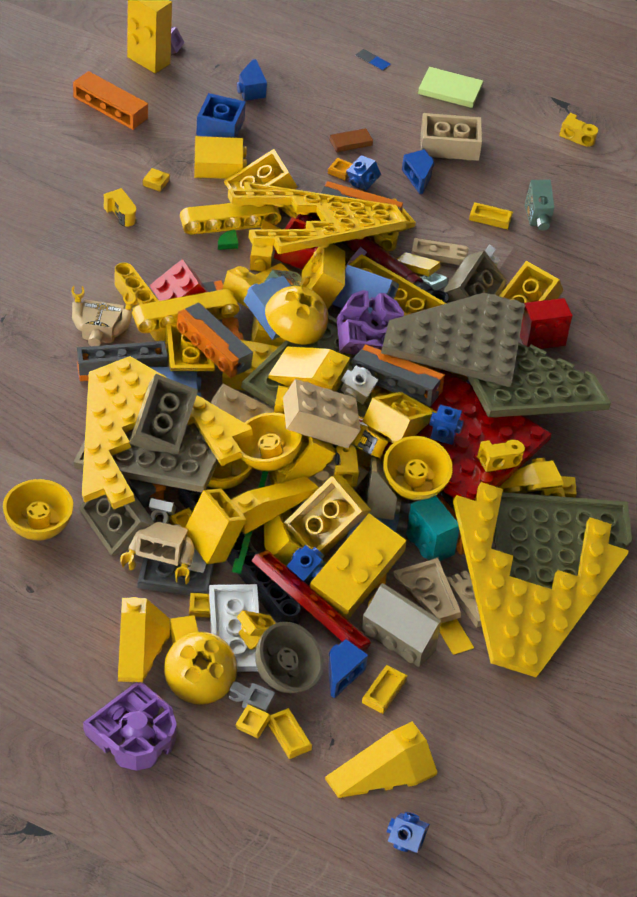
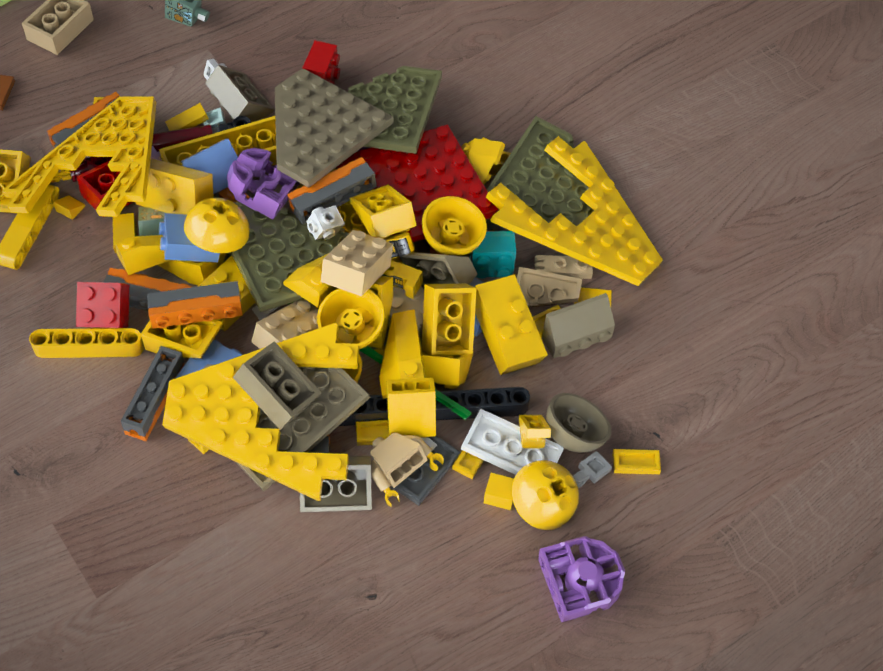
camera: 60 degrees left, 10 degrees up
yellow piece [3,479,73,541] -> none
tan torso [71,286,138,346] -> none
yellow wedge [118,597,170,682] -> none
yellow beam [132,289,240,333] -> none
white tile [149,498,176,524] -> none
green tile [218,230,238,250] -> none
yellow plate [235,704,271,739] -> none
yellow brick [250,245,274,271] -> none
red tile [252,550,372,651] -> none
yellow slope [268,347,350,392] -> none
blue brick [287,545,326,586] -> none
yellow wedge [325,721,437,798] -> none
light orange tile [328,158,352,181] -> none
blue slope [328,639,368,698] -> none
blue brick [346,155,381,191] -> none
yellow tile [362,665,408,714] -> none
brick [387,812,430,853] -> none
blue slope [402,149,434,194] -> none
tan hinge [412,238,469,265] -> none
blue brick [429,405,464,445] -> none
yellow tile [469,202,513,230] -> none
yellow leg [477,440,525,472] -> none
yellow slope [499,261,564,303] -> none

